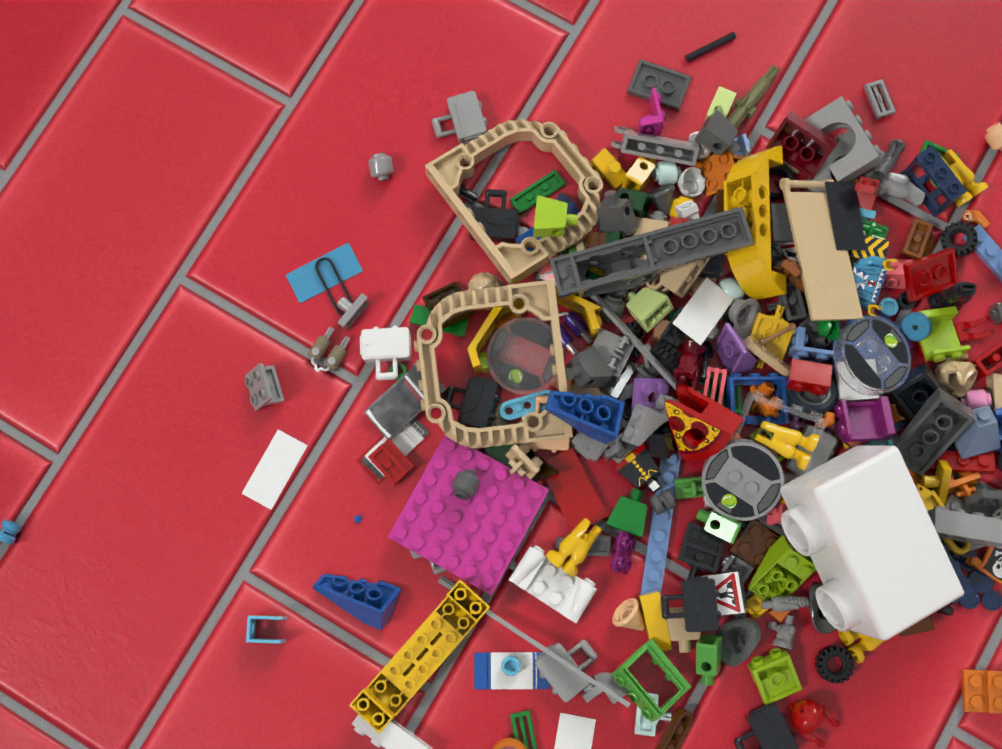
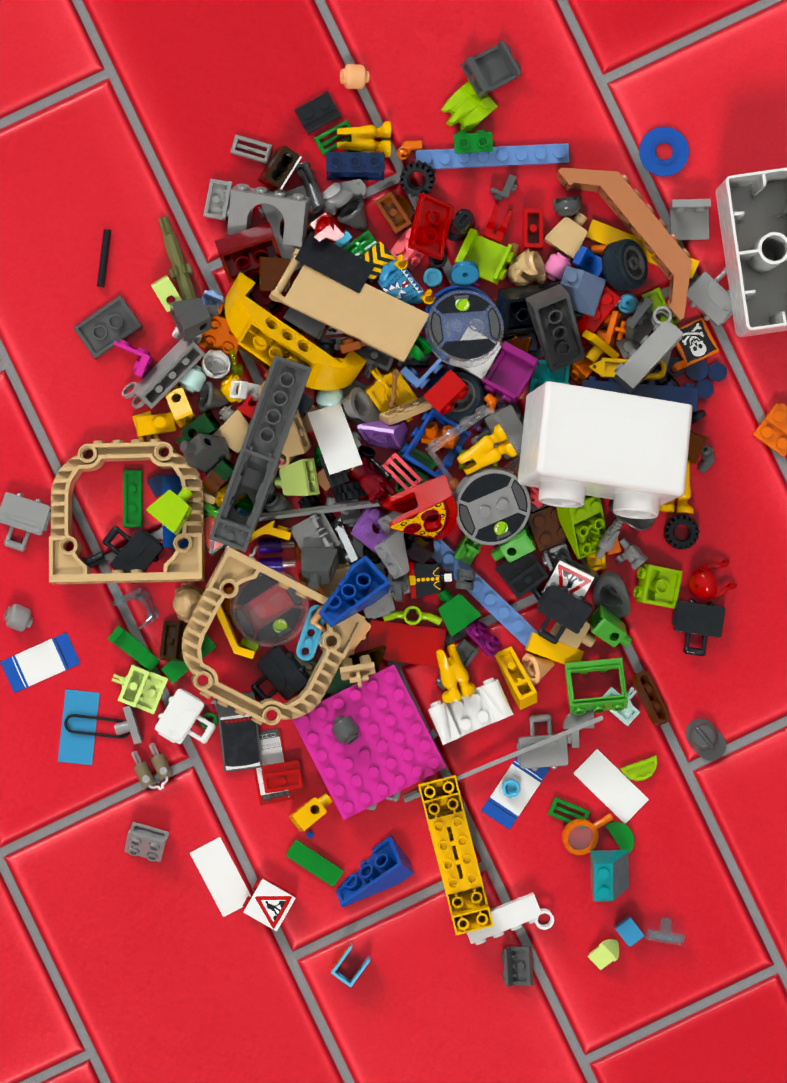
camera: 65 degrees left, 10 degrees up
none -> sticker [0,633,80,693]
none -> green leg [108,625,161,672]
none -> clear light blue helmet [112,588,159,630]
none -> yellowish green plate [112,664,169,714]
none -> light grey bracket [203,178,234,221]
none -> clear neon green hand [229,349,243,375]
none -> piece [242,877,296,931]
none -> dark brown piece [258,145,302,191]
none -> reddish brown piece [259,256,291,293]
none -> green tile [285,839,344,887]
none -> yellow torso [288,793,333,832]
none -> black plate [294,91,341,135]
none -> dark grey hat [337,199,368,232]
none -> lime piece [383,606,442,625]
none -> yellow slope [495,646,537,710]
none -> medium azure tile [618,293,638,313]
none -> dark grey arm [697,445,715,474]

